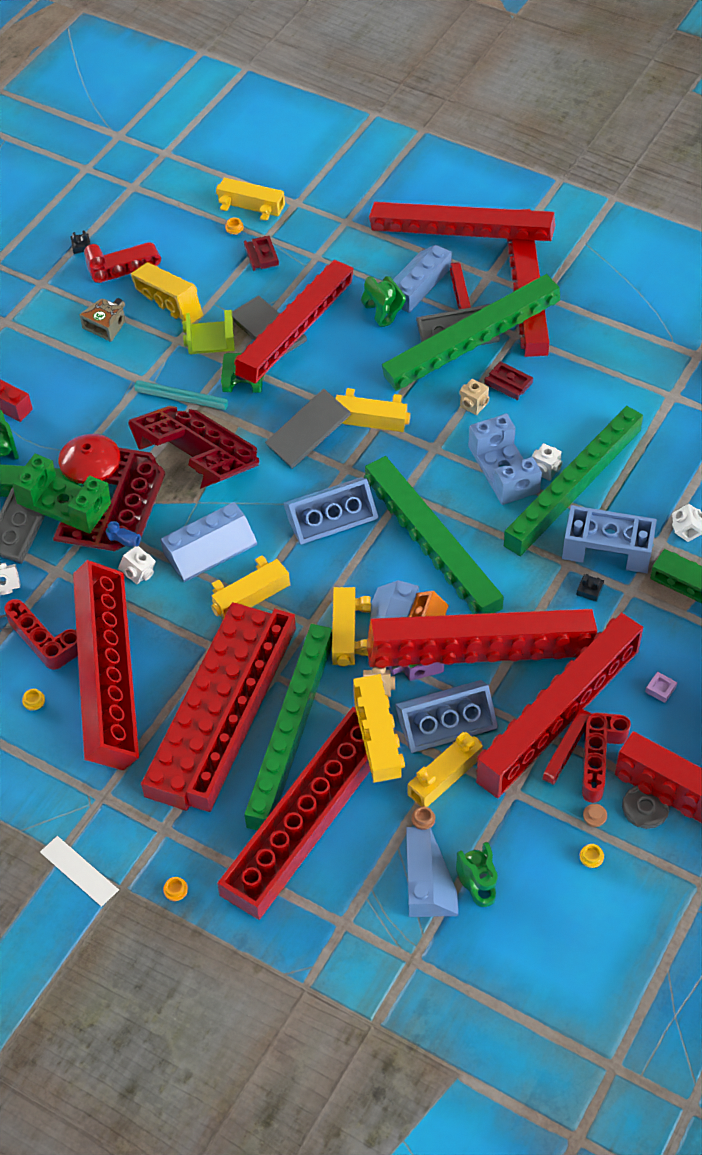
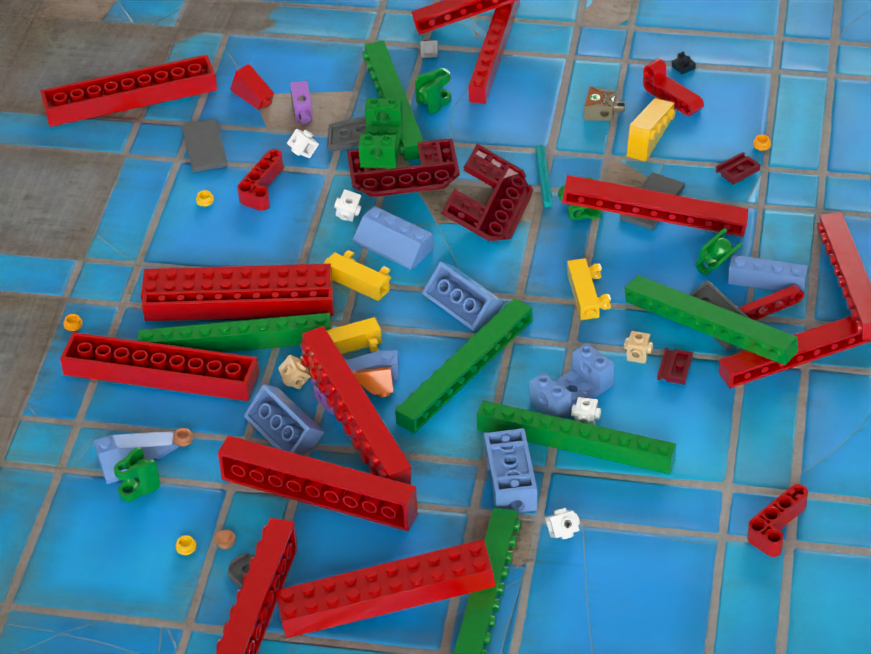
camera: 70 degrees right, 10 degrees down
white sticker [40,836,119,907] -> none
red dish [58,434,121,484] -> none
red brick [73,560,139,770] -> none
blue arm [106,521,141,547] -> none
lime panel [183,310,235,354] -> none
yellow brick [216,177,285,221] -> none
dark grey tile [265,389,351,469] -> none
yellow wedge [353,674,405,783] -> none
yellow brick [408,732,483,807] -> none
red beam [542,709,592,785] -> none
black tile [576,574,604,602] -> none
red beam [582,713,631,803] -> none
lavender plate [645,672,677,703] -> none

